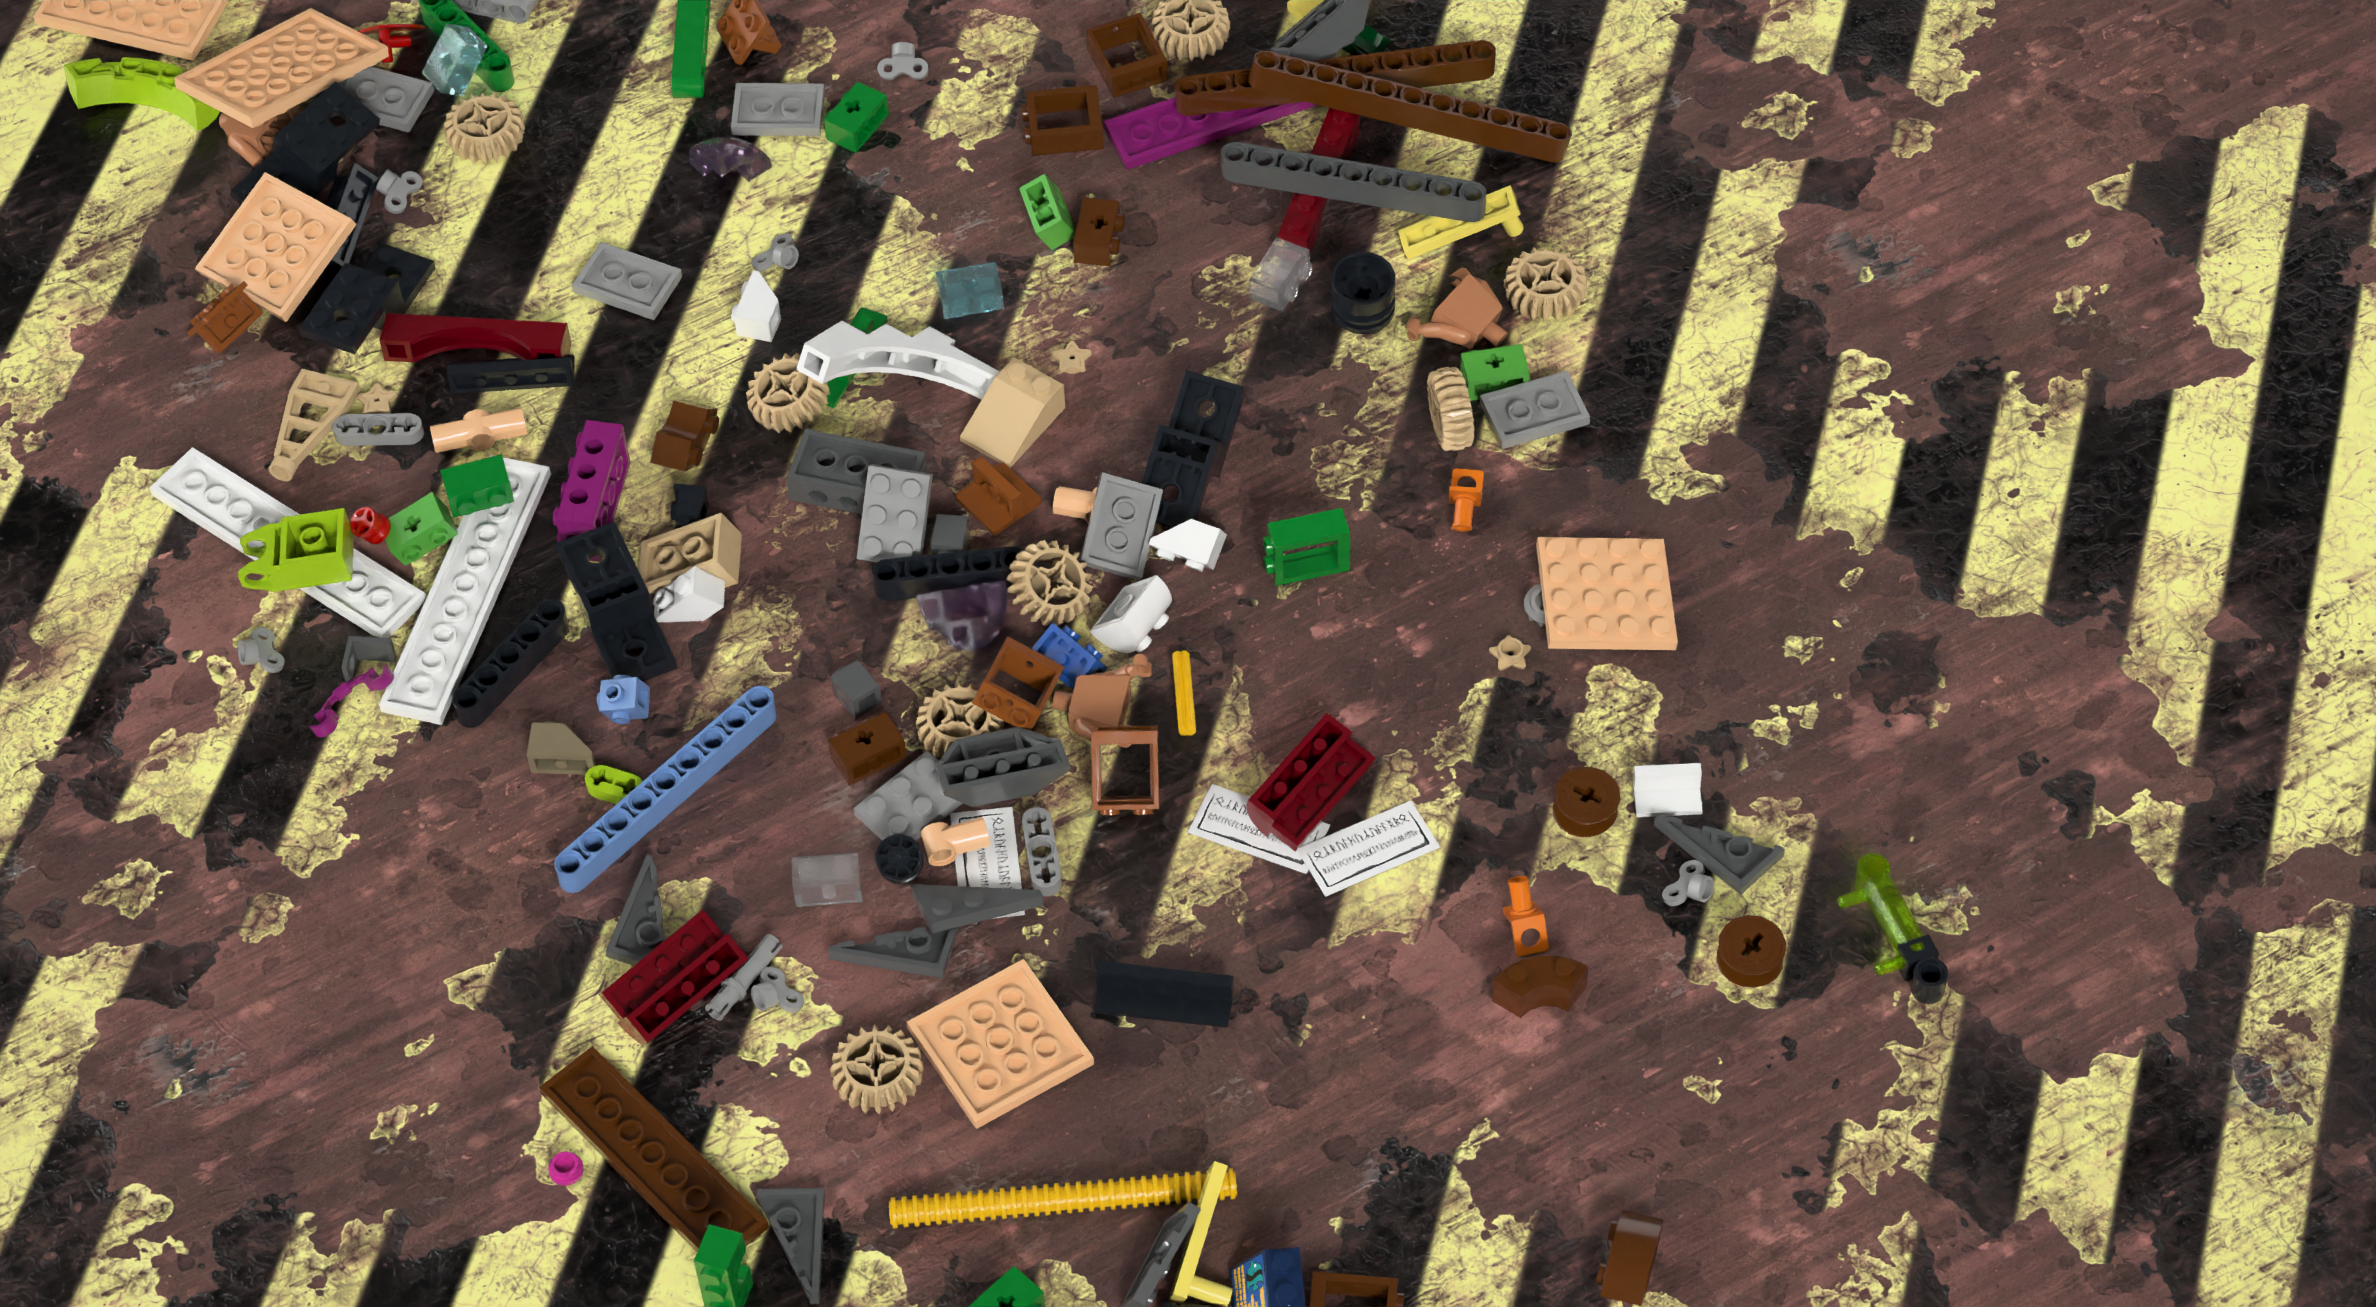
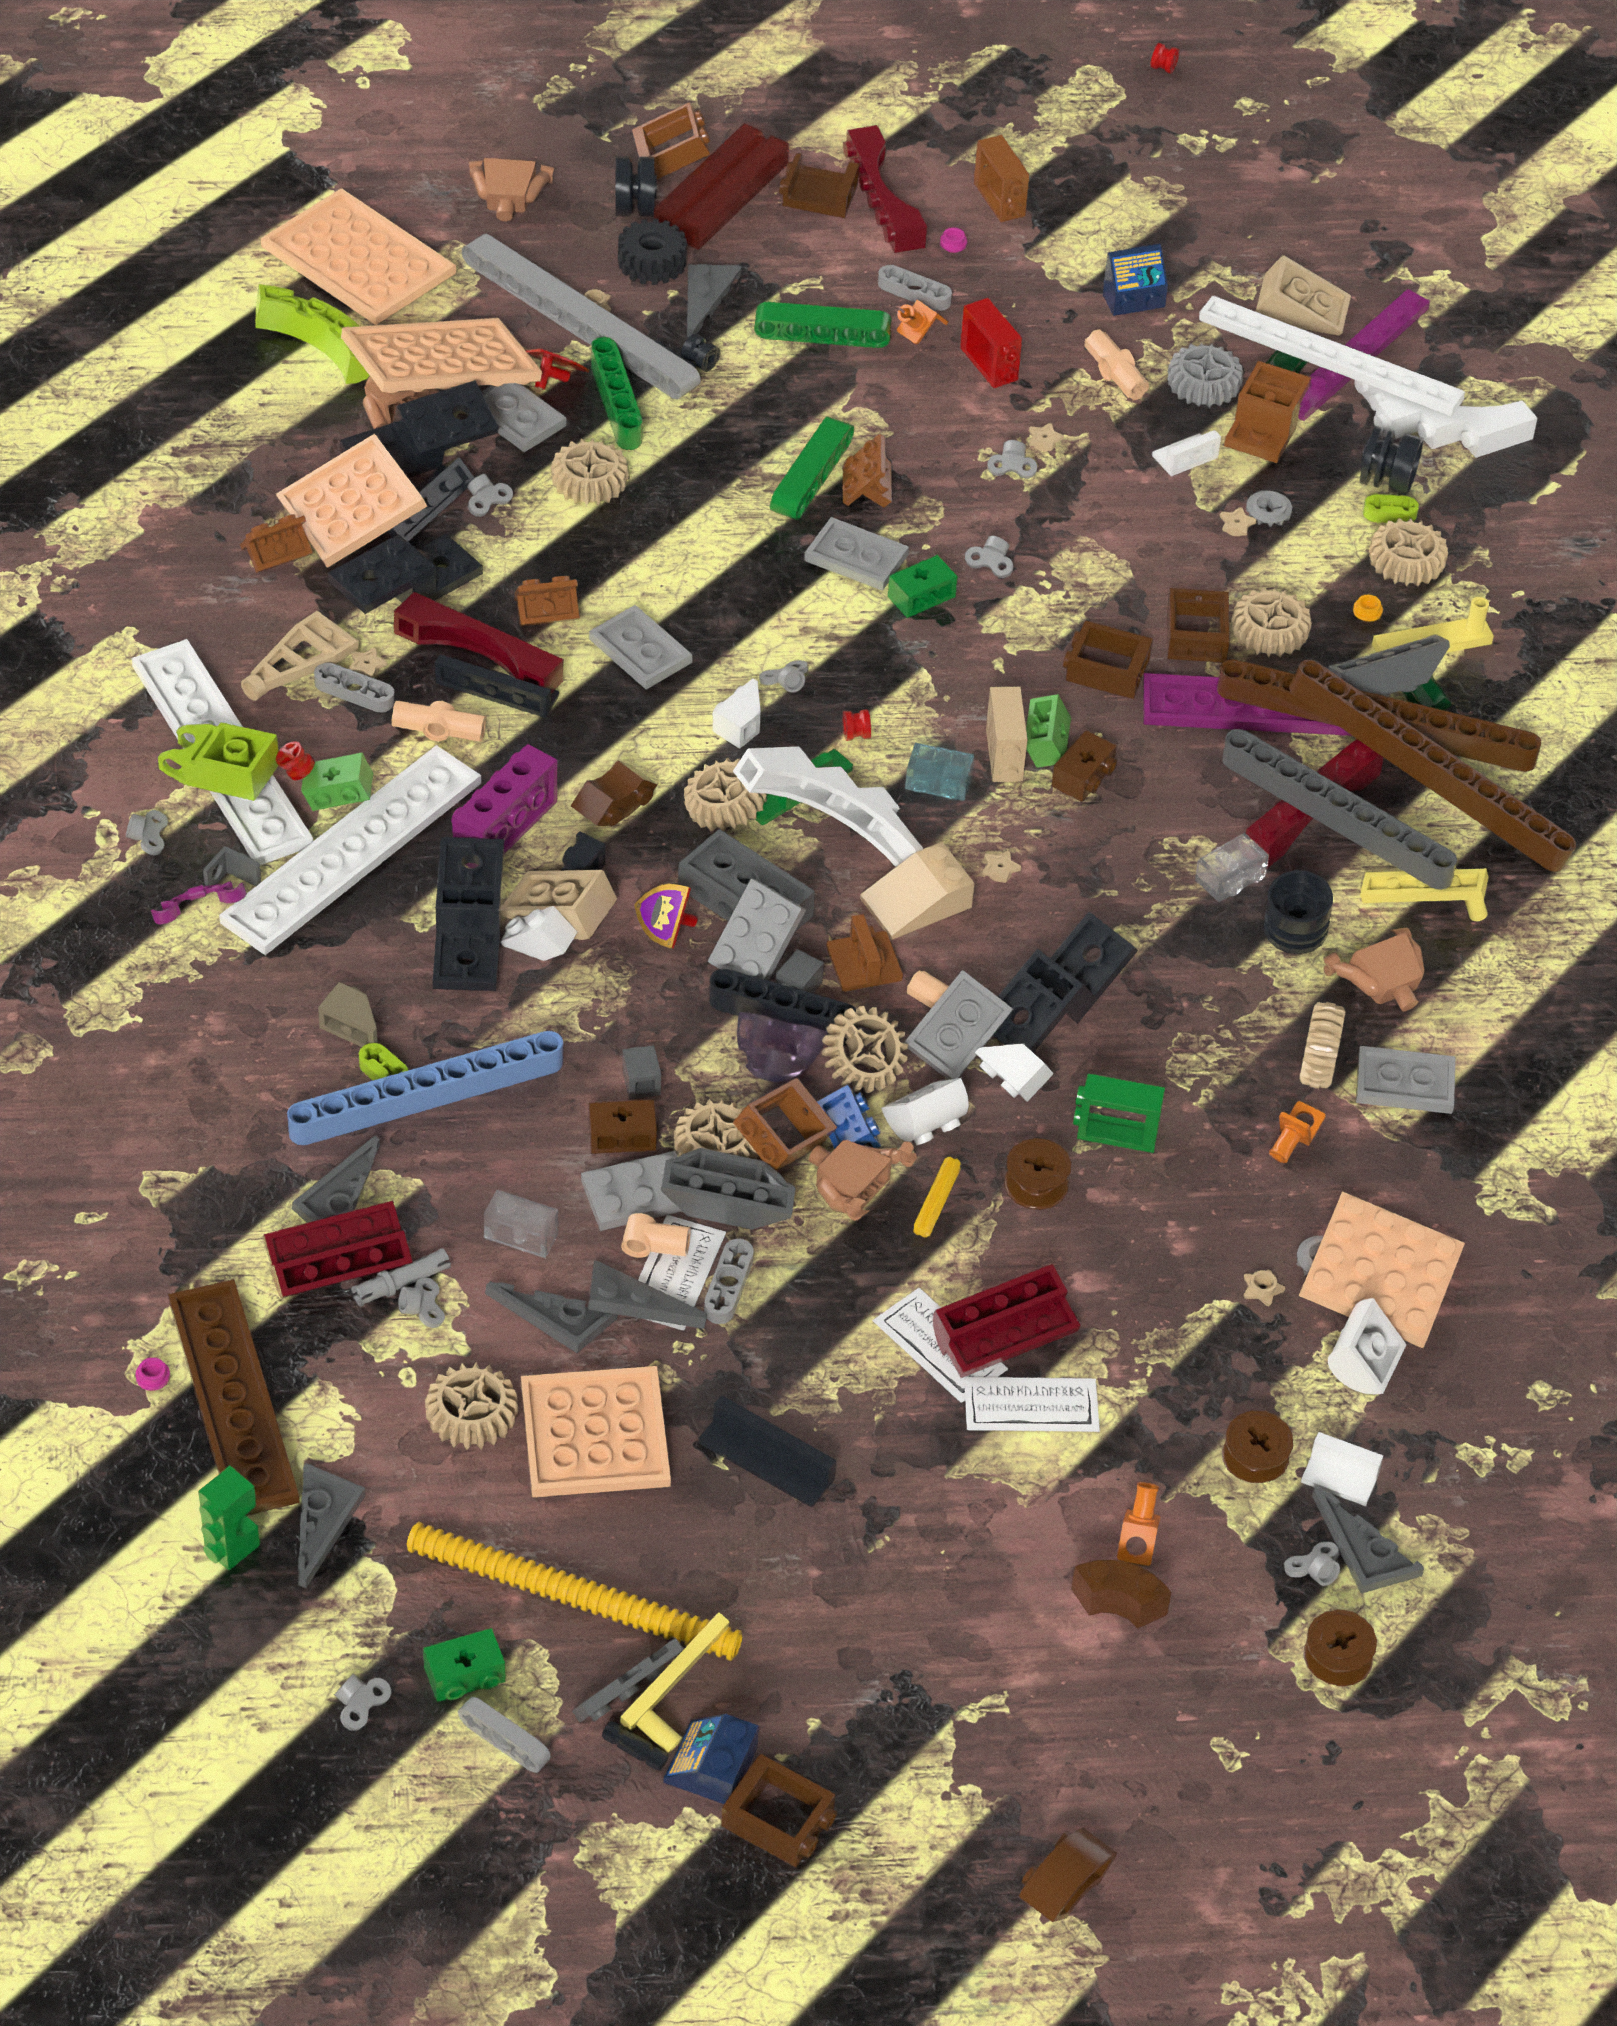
camera: 20 degrees right, 5 degrees down
clear light blue brick [422,24,488,95] -> none
green brick [440,454,514,518] -> none
black beam [452,599,569,728] -> none
medium blue brick [597,675,650,724] -> none
brick [689,137,772,182] -> none
black wheel [875,834,924,885] -> none
dark orange window [1091,725,1160,815] -> none
bright green brick [1460,344,1530,401] -> none
tan gear [1504,246,1587,323] -> none
clear neon green piece [1837,853,1948,1004] -> none
none -> dark orange bracket [514,576,580,626]
none -> shield [634,884,698,949]
none -> red wheel [842,709,871,741]
none -> tan brick [986,687,1027,782]
none -> reddish brown piece [1004,1138,1072,1210]
none -> white brick [1328,1298,1406,1395]

